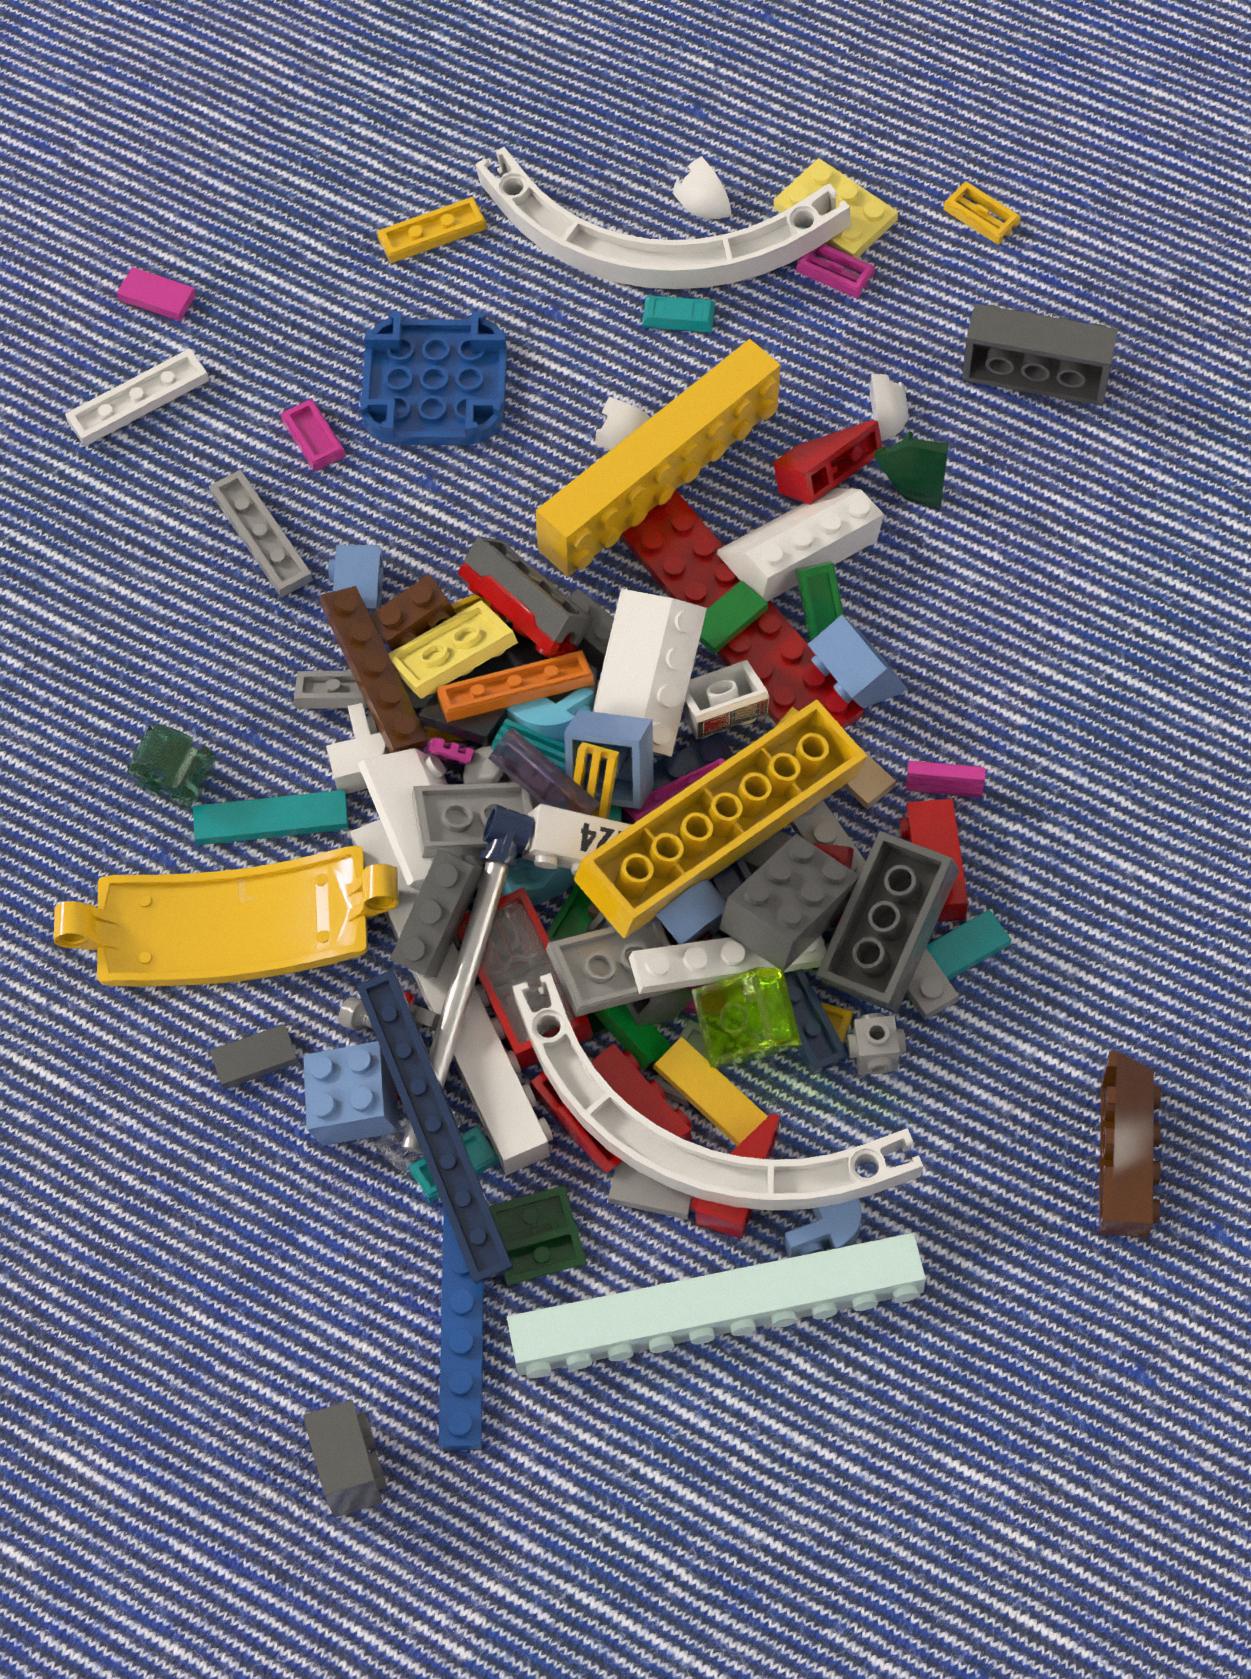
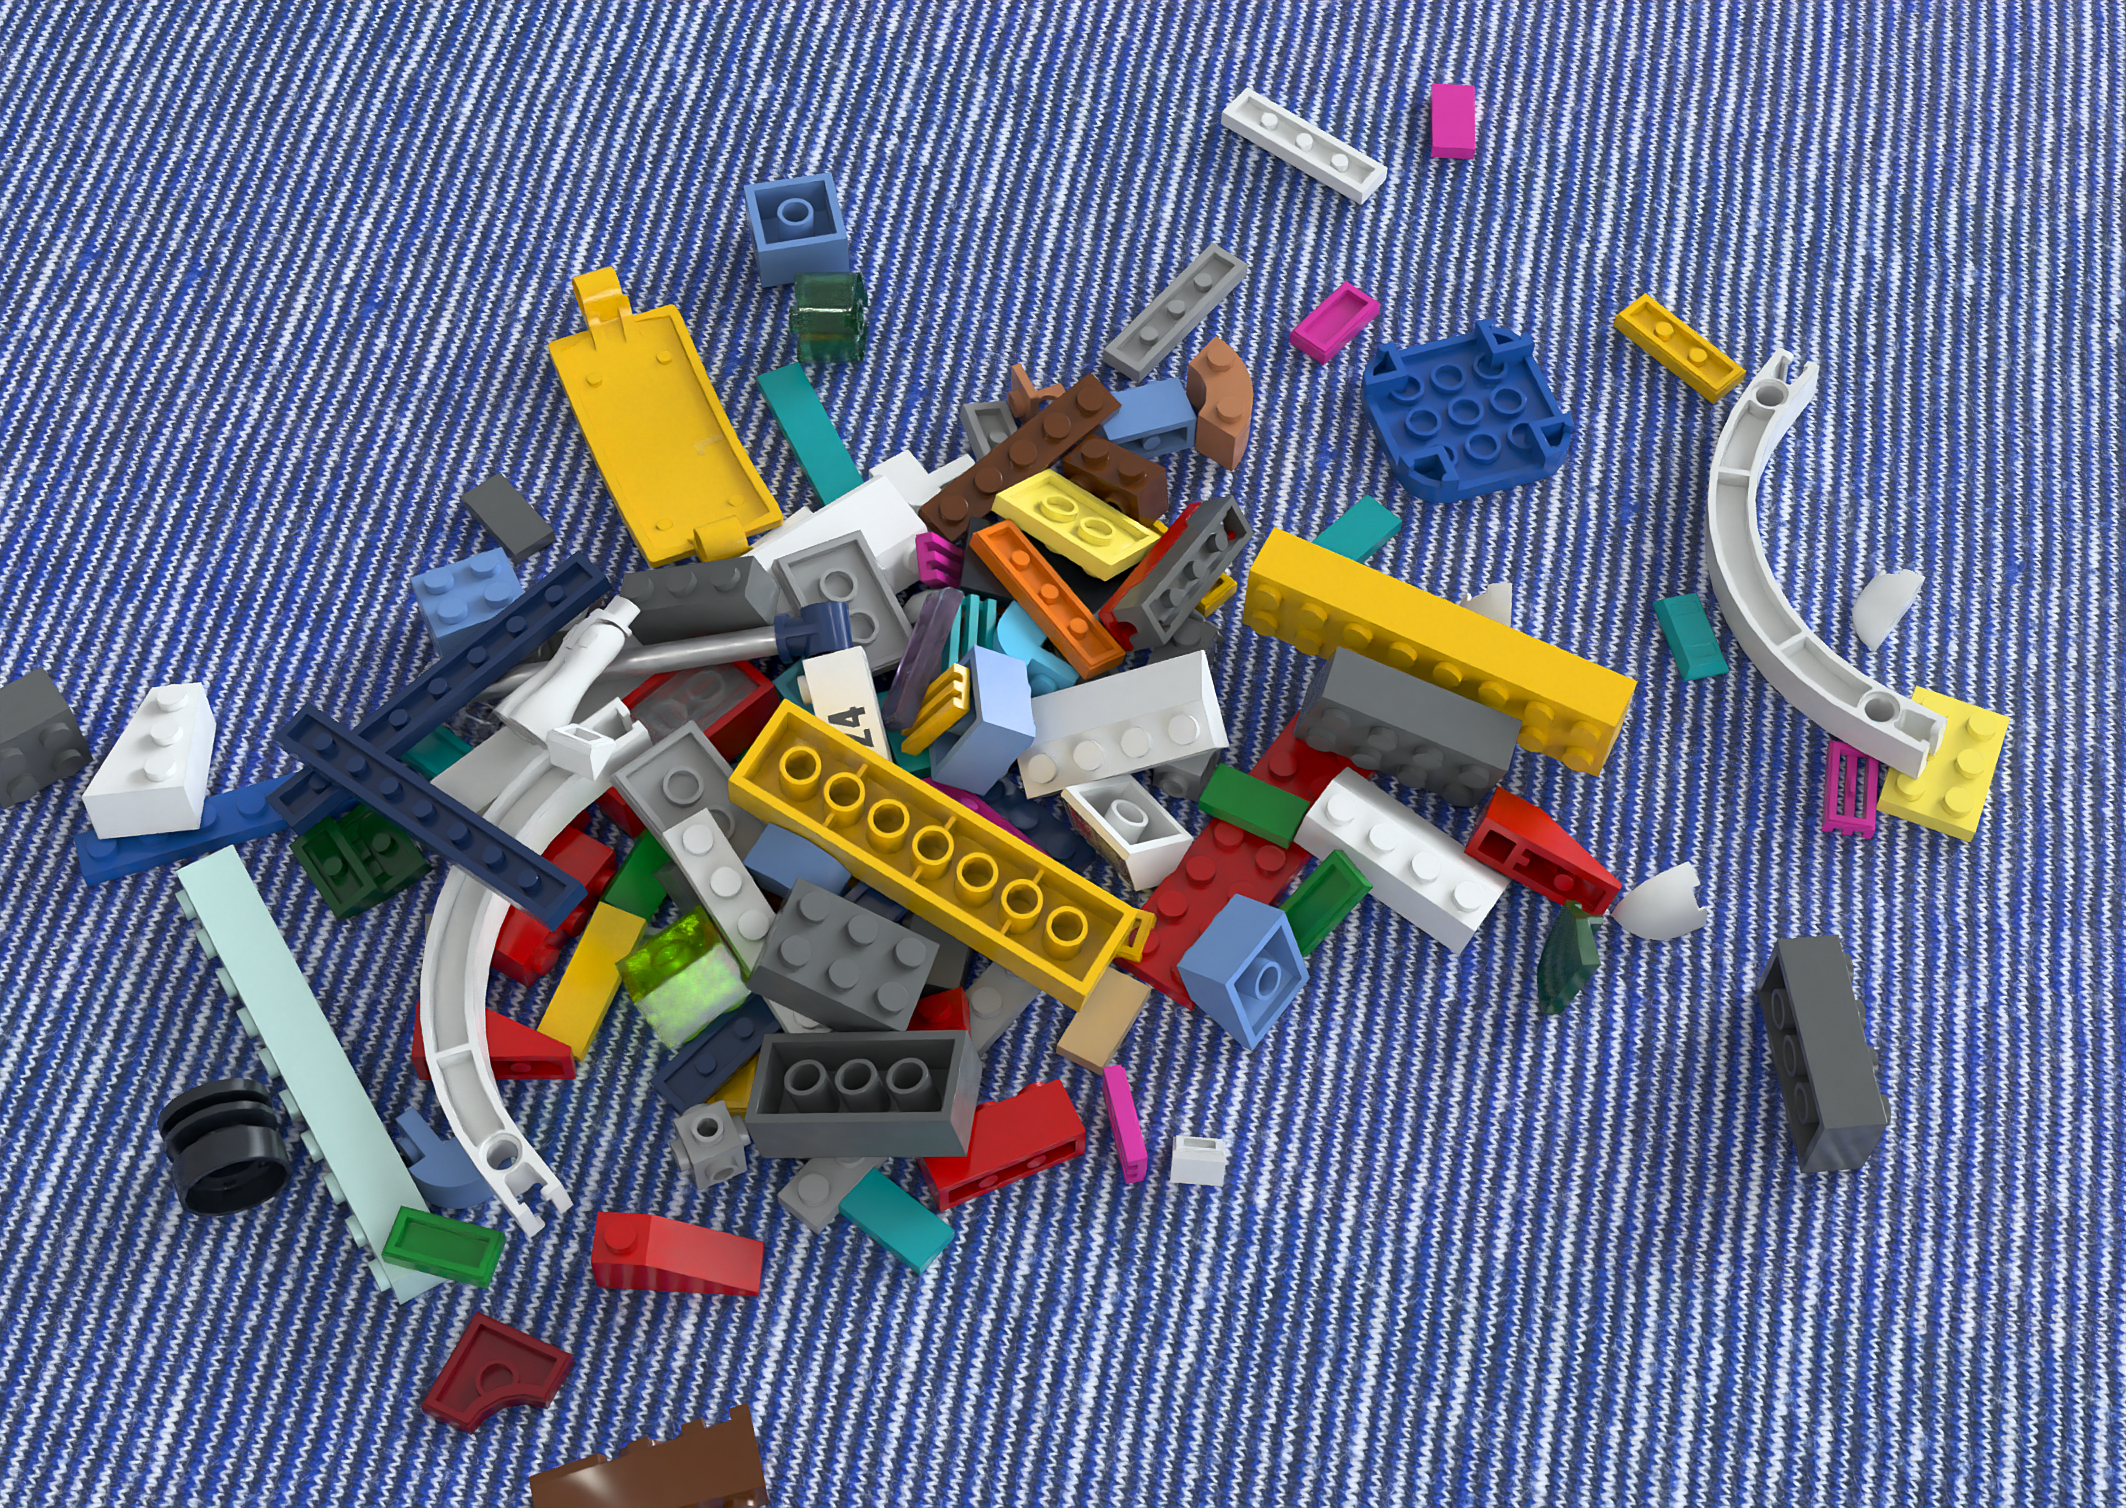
camera: 65 degrees right, 5 degrees down
yellow tile [944,181,1021,245] -> none
none -> white wedge [82,682,216,839]
none -> black wheel [157,1078,293,1217]
none -> dark blue plate [273,702,588,932]
none -> green tile [381,1205,507,1289]
none -> dark red tile [421,1311,575,1435]
none -> white piece [493,595,640,750]
none -> white slope [546,724,617,781]
none -> red slope [591,1211,765,1297]
none -> medium blue brick [744,172,850,288]
none -> nougat bracket [1007,363,1066,425]
none -> white slope [1170,1135,1226,1187]
none -> nougat brick [1186,336,1253,472]
none -> dark grey brick [1292,646,1522,809]
none -> teal tile [1311,494,1402,564]

